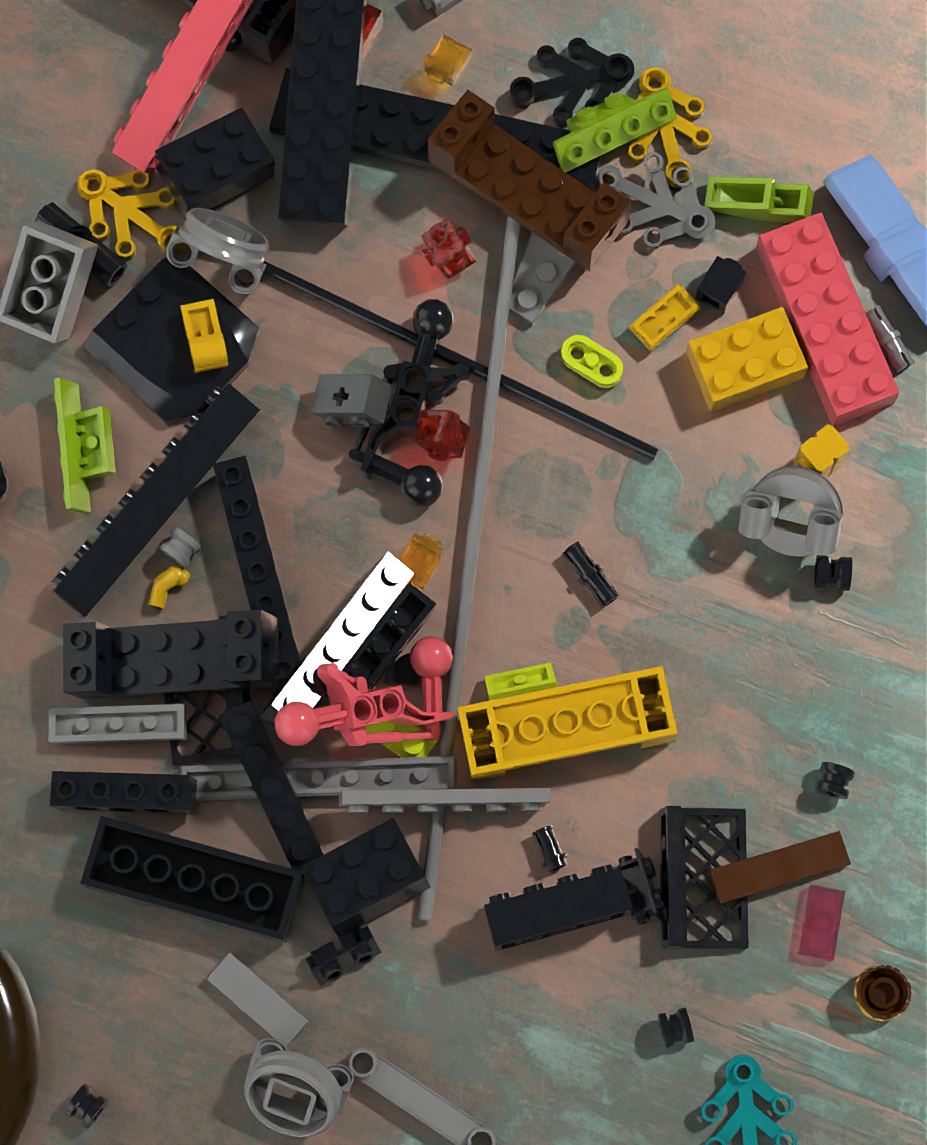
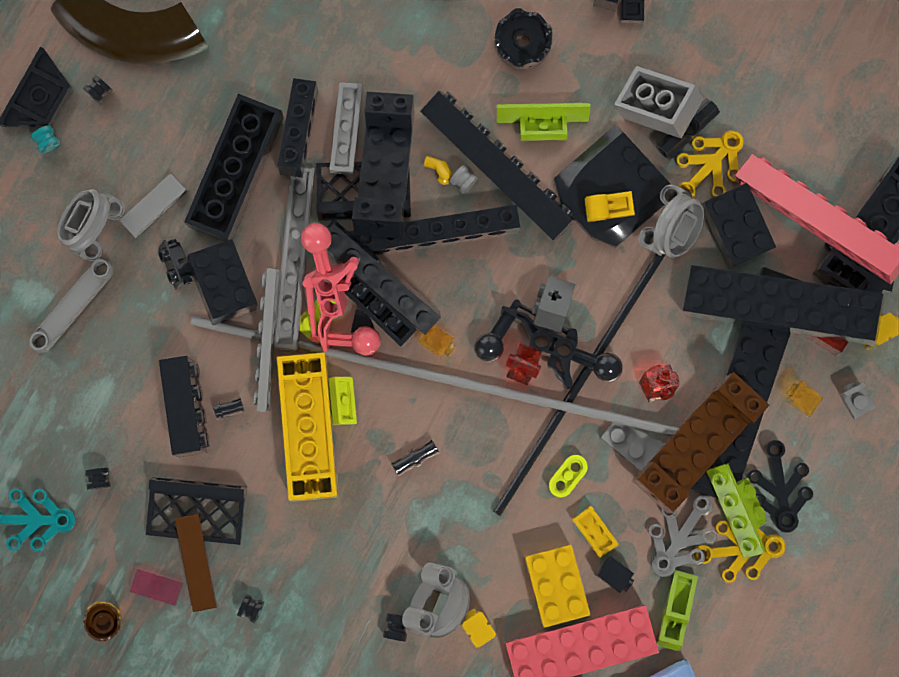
camera: 95 degrees right, 5 degrees up
black plate [219,700,325,870] -> none
black hinge [617,848,666,925] -> none

